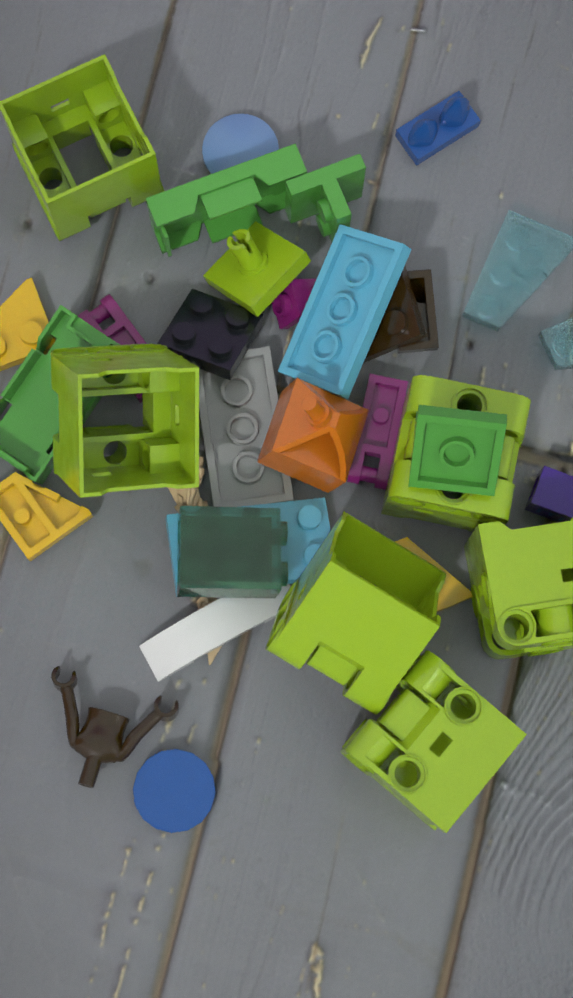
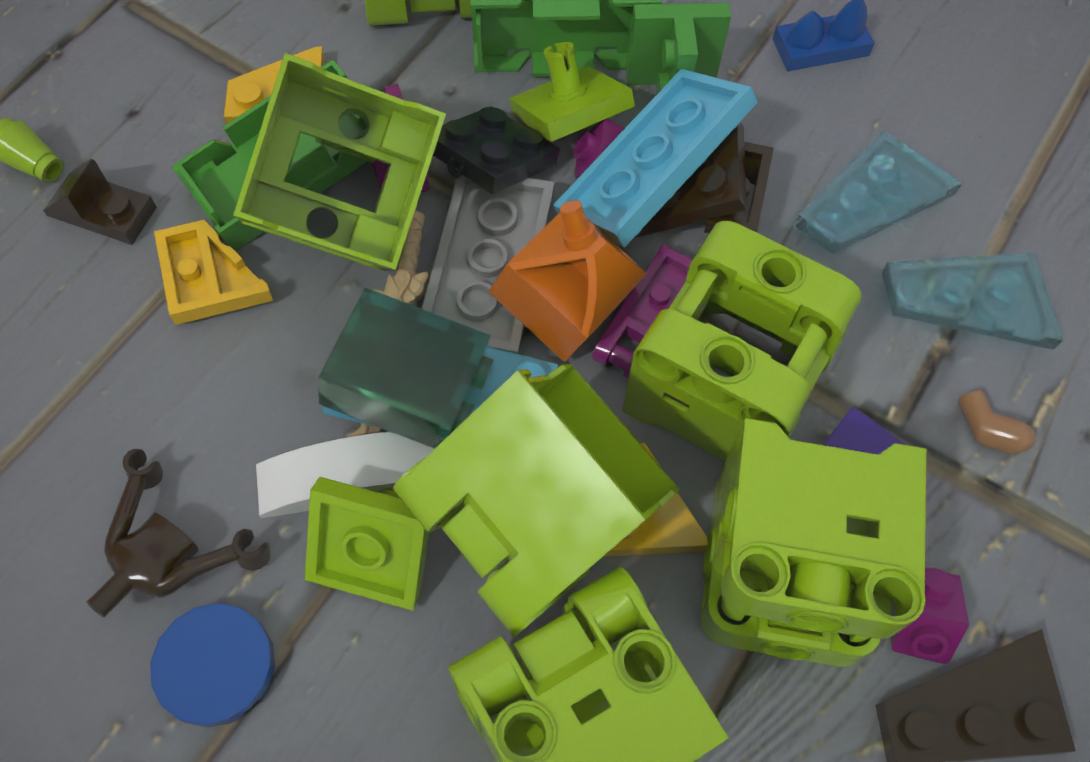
camera: 20 degrees right, 15 degrees down
bright green bracket [408,405,507,496] -> none
none -> lime tile [305,477,429,611]

